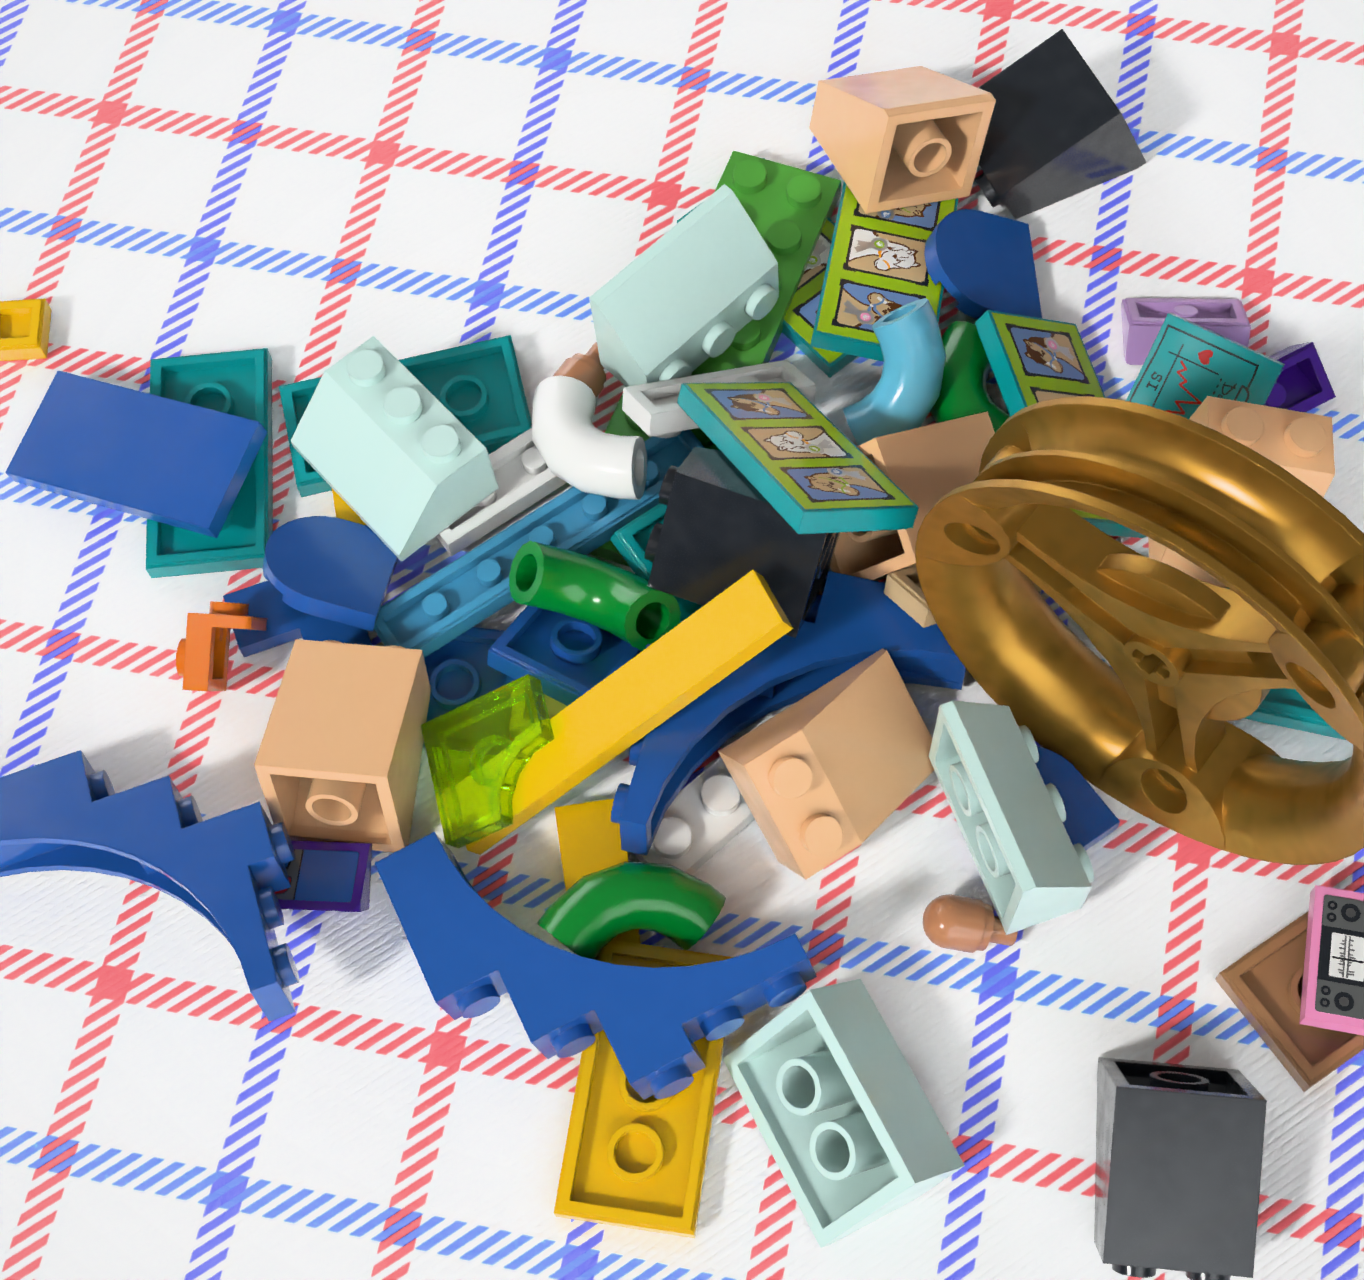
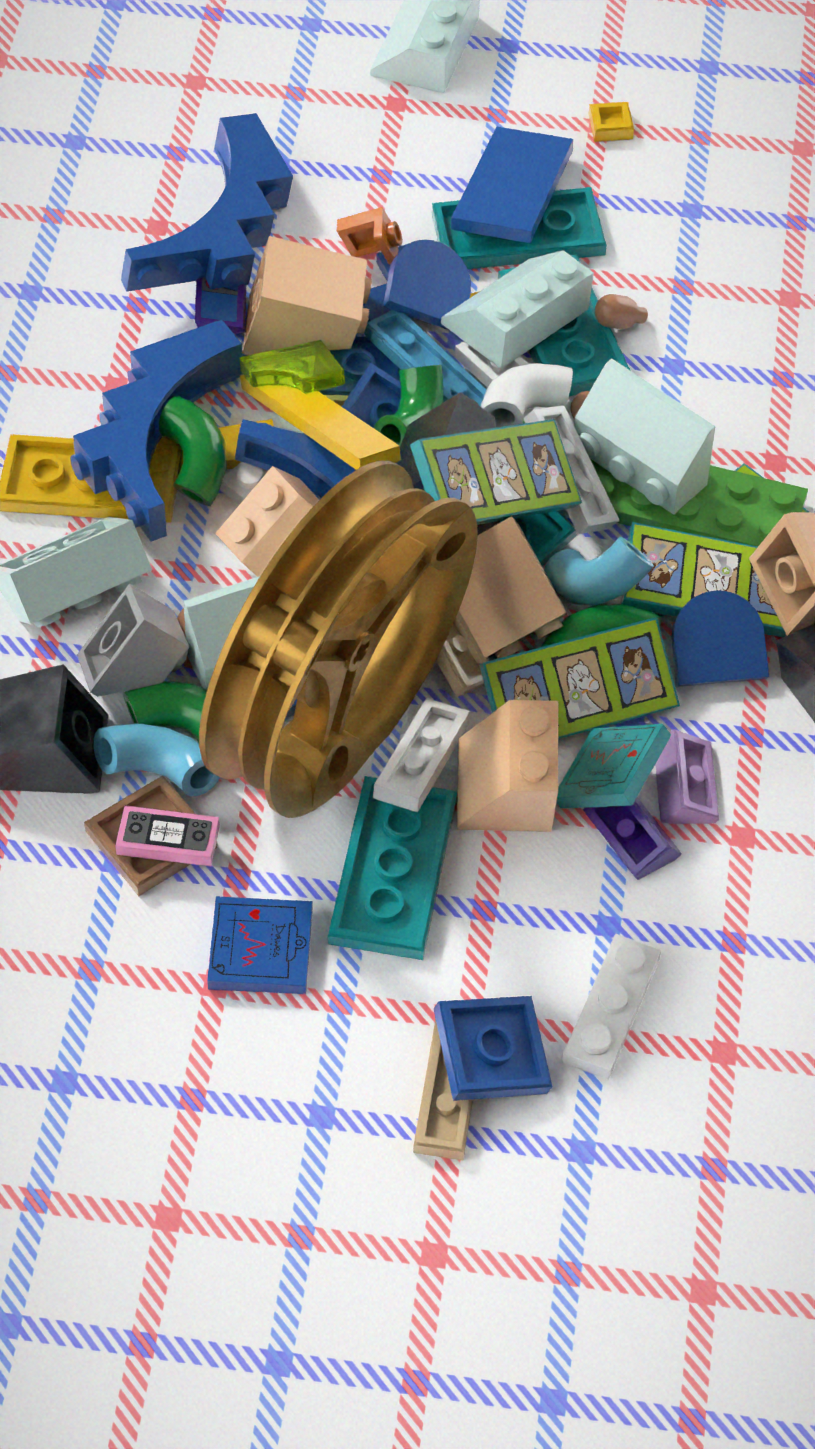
camera: 80 degrees right, 10 degrees down
none -> light grey slope [77,583,189,697]
none -> medium azure cylinder [93,724,220,797]
none -> green cylinder [123,681,207,743]
none -> nougat cylinder [595,294,648,330]

